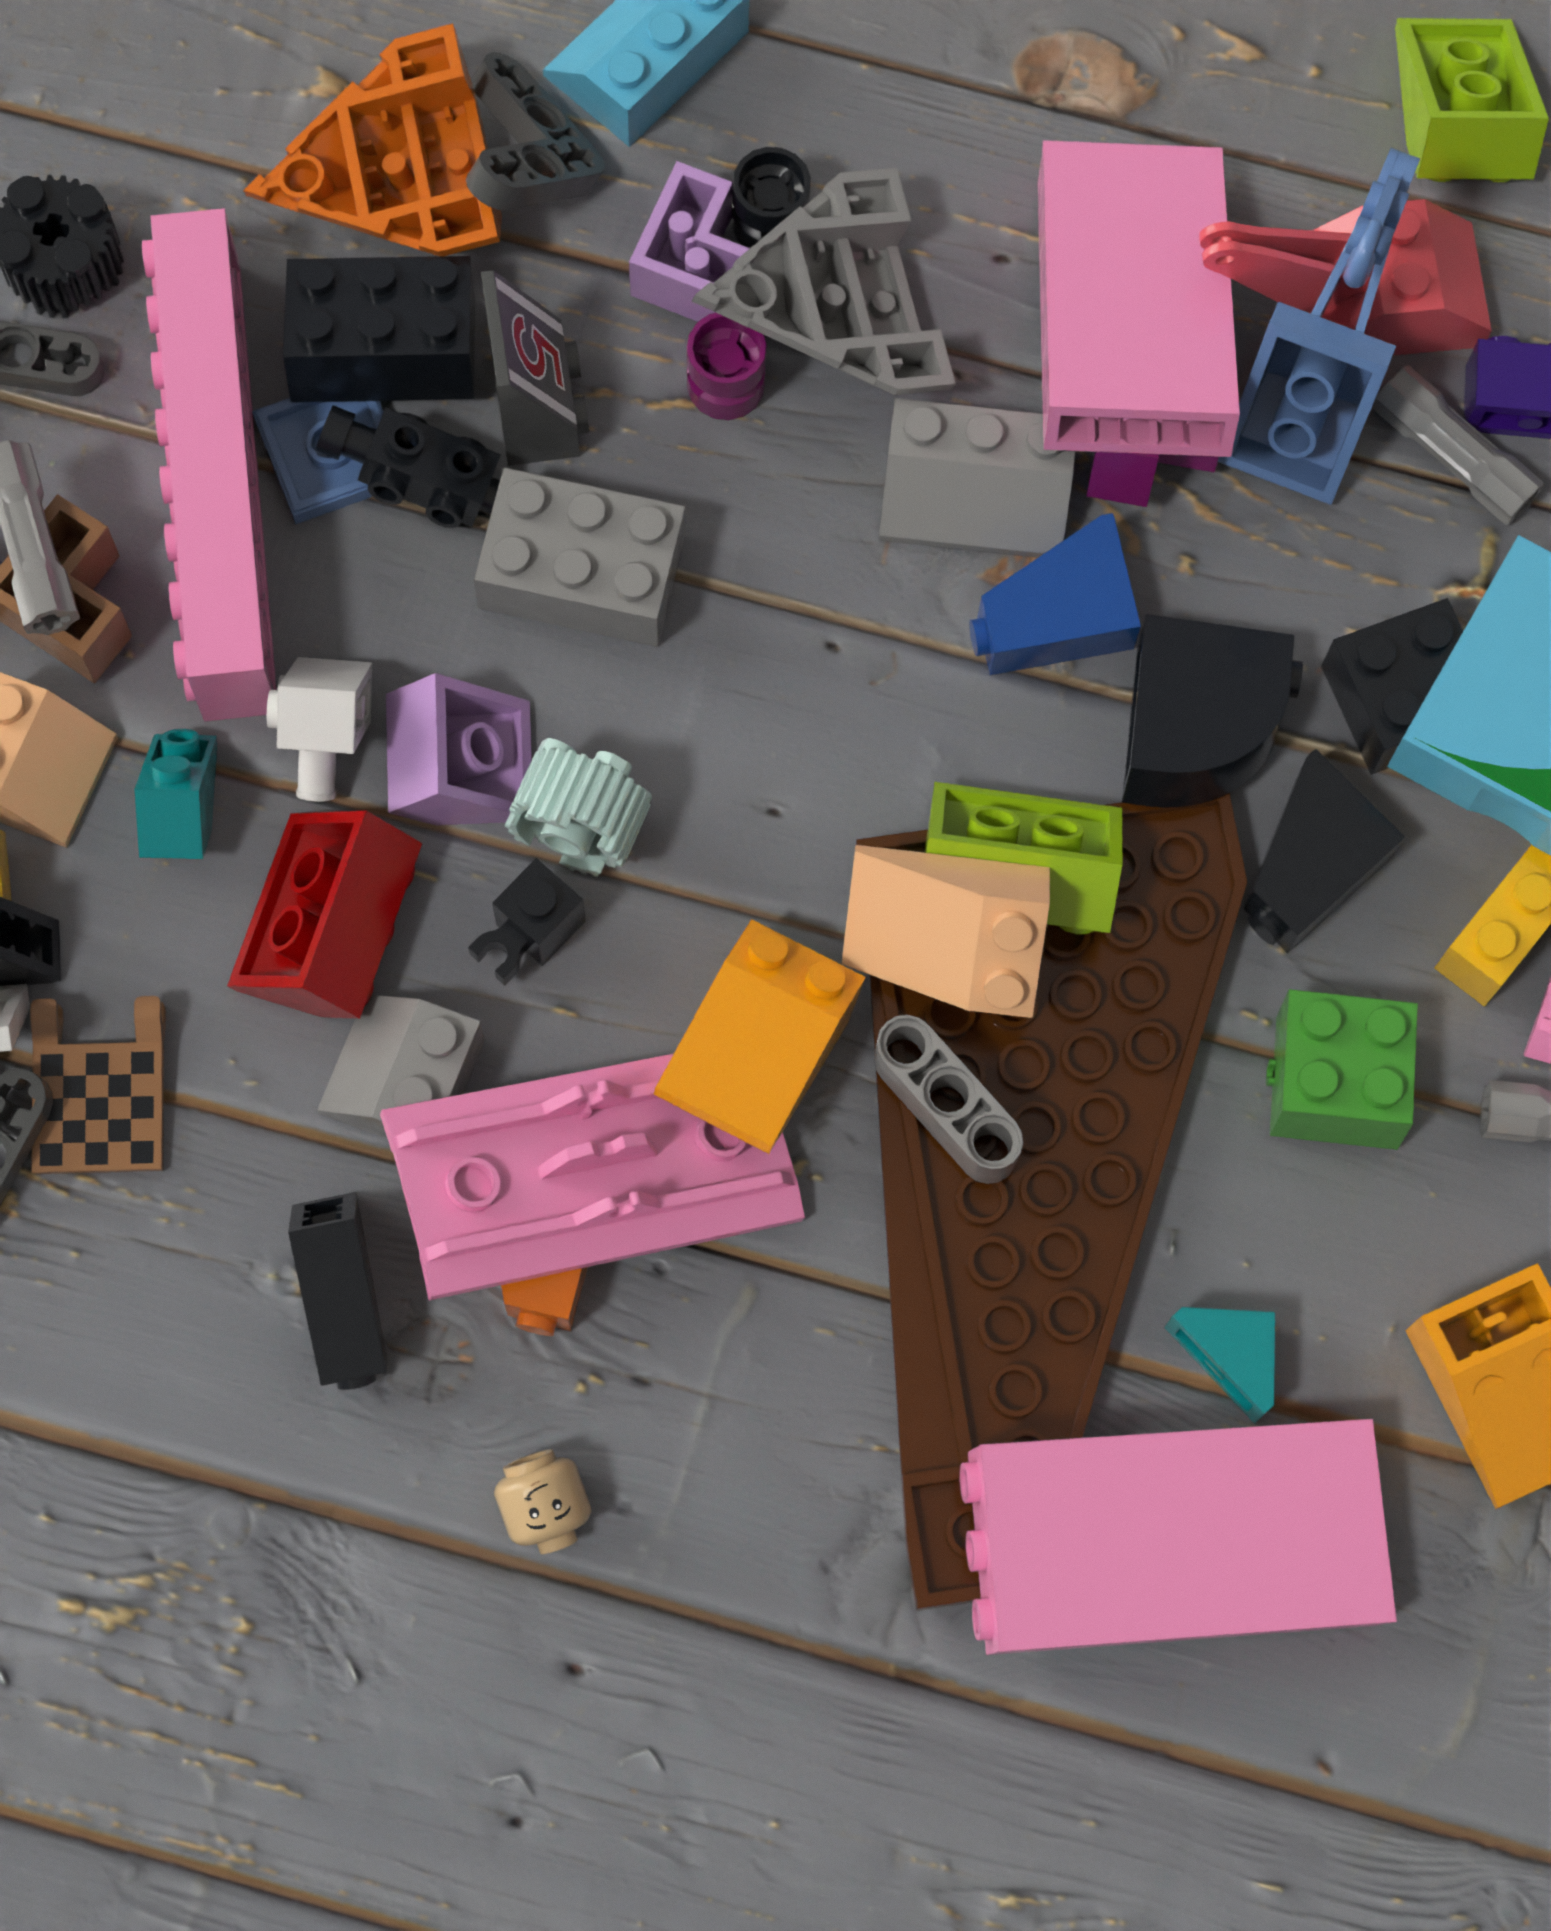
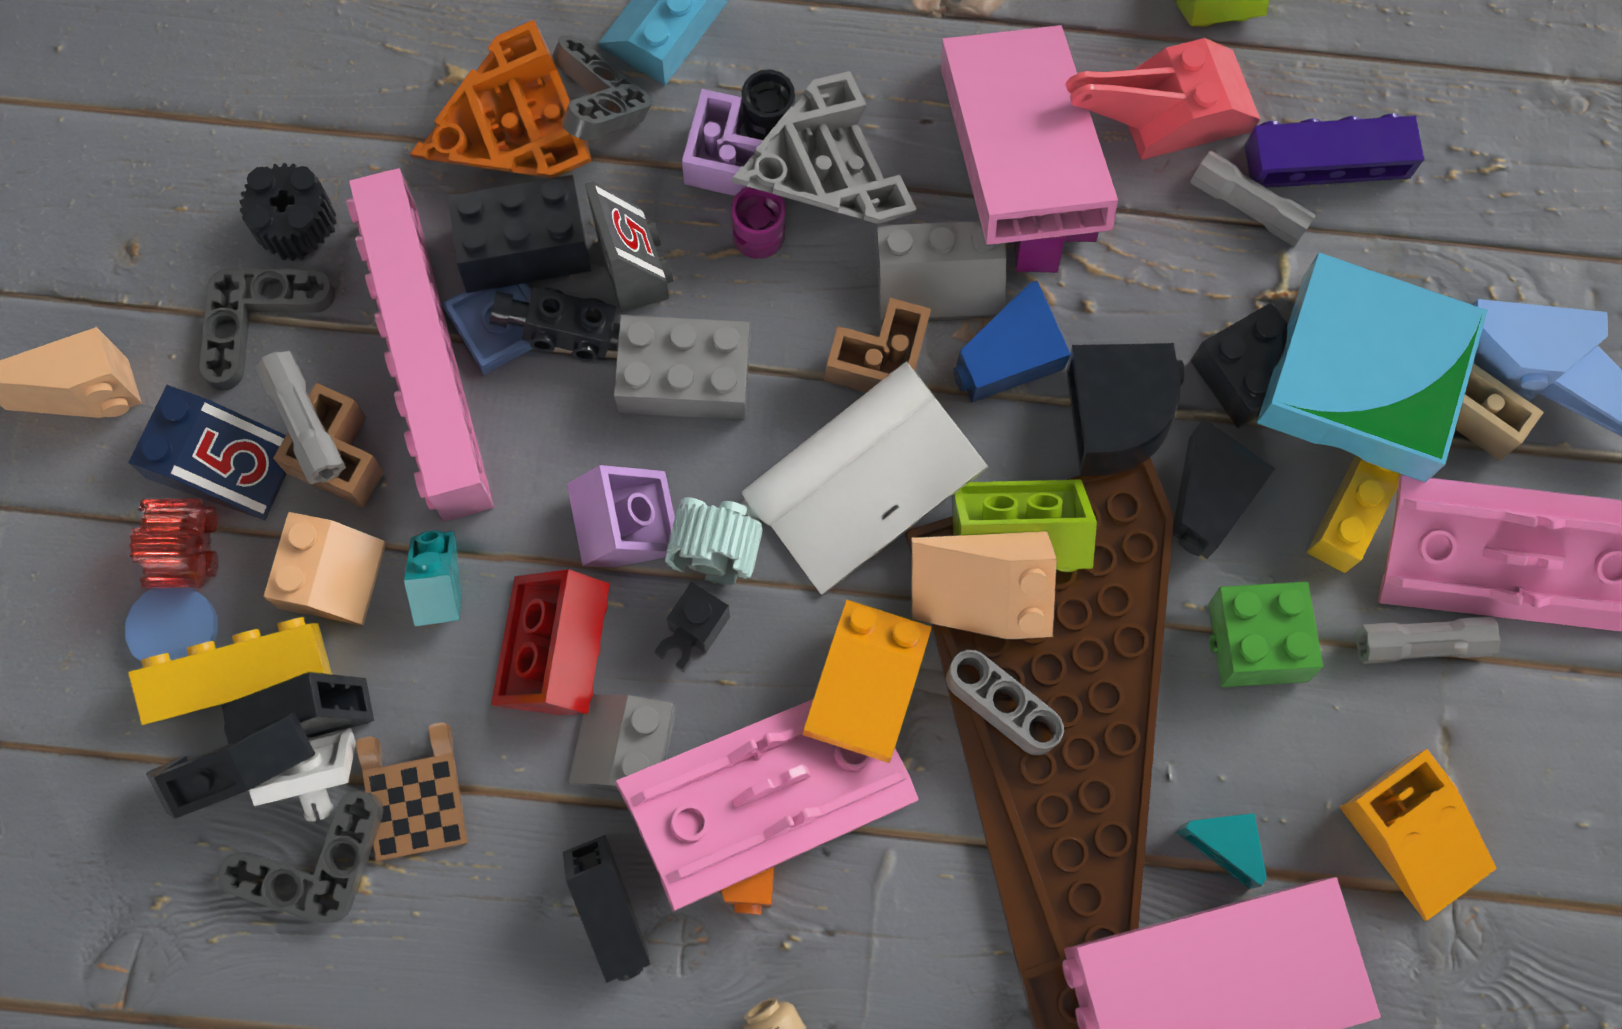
camera: 10 degrees left, 0 degrees up
white brick [267,657,373,801] -> none
medium blue slope [1218,148,1420,505] -> none
none -> white door [740,361,989,595]
none -> medium nougat brick [824,298,931,393]

